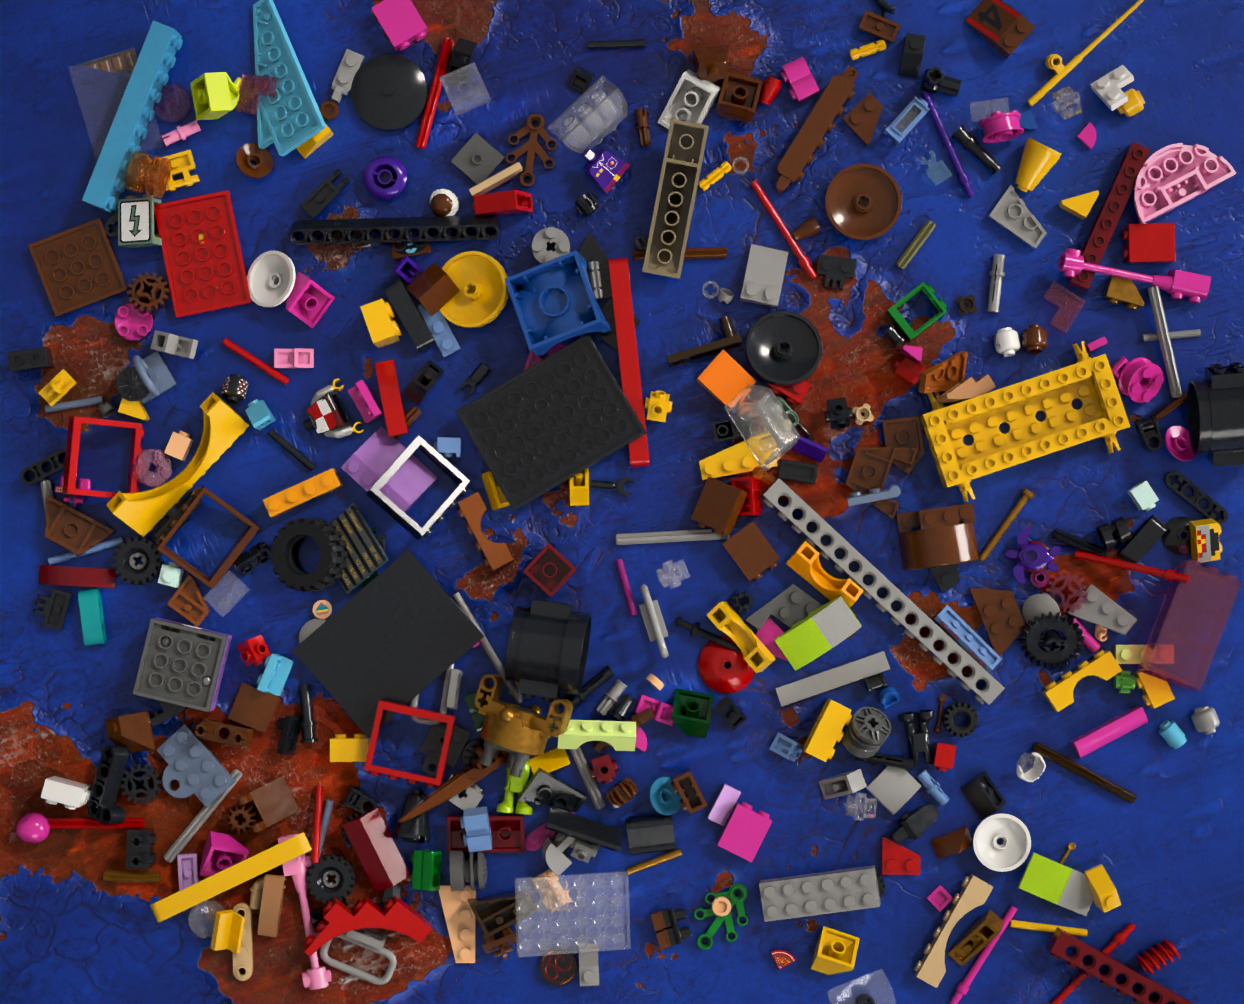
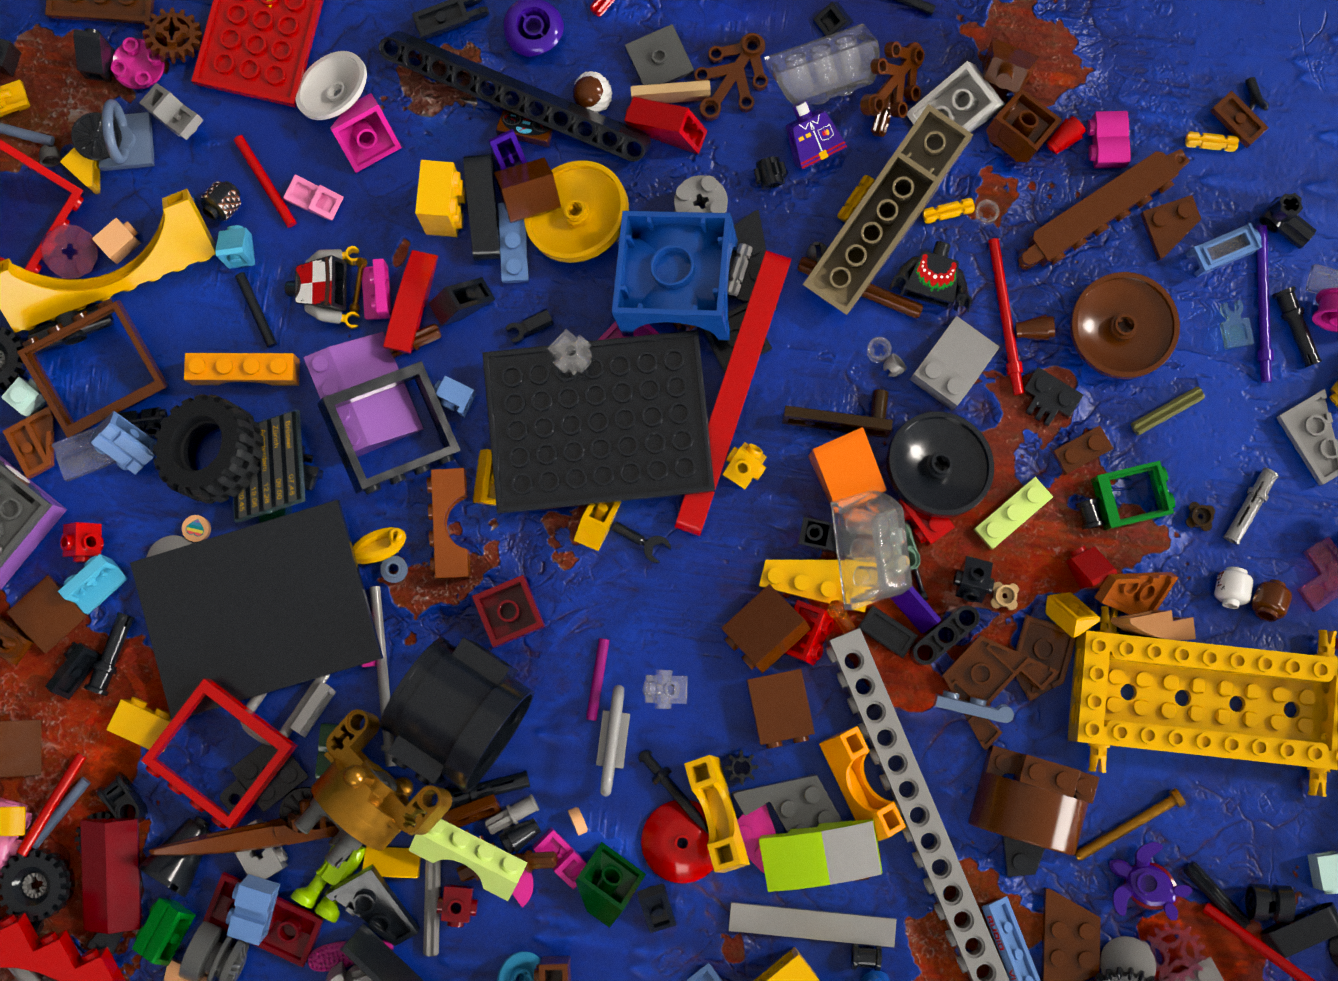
camera: 30 degrees right, 5 degrees down
reddish brown gear [605,777,639,808] -> none
light grey axle [616,529,730,545] -> none
black slope [899,33,926,78] -> none
dark pink slope [899,345,923,364] -> none
magenta plate [1030,570,1049,587] -> none
none -> black slope [73,28,115,82]
none -> medium blue brick [90,411,157,475]
none -> pearl gold hinge [349,257,367,313]
none -> yellow arm [353,527,406,564]
none -> sand blue plate [380,556,408,583]
none -> reddish brown tile [442,794,502,828]
none -> clear brick [548,329,592,376]
none -> yellow axle [837,175,875,223]
none -> reddish brown plant [860,41,925,118]
none -> black torso [889,241,972,312]
none -> black beam [910,605,980,665]
none -> yellowish green plate [973,477,1053,550]
none -> yellow slope [1045,592,1100,638]
none -> reddish brown plate [1052,426,1114,475]

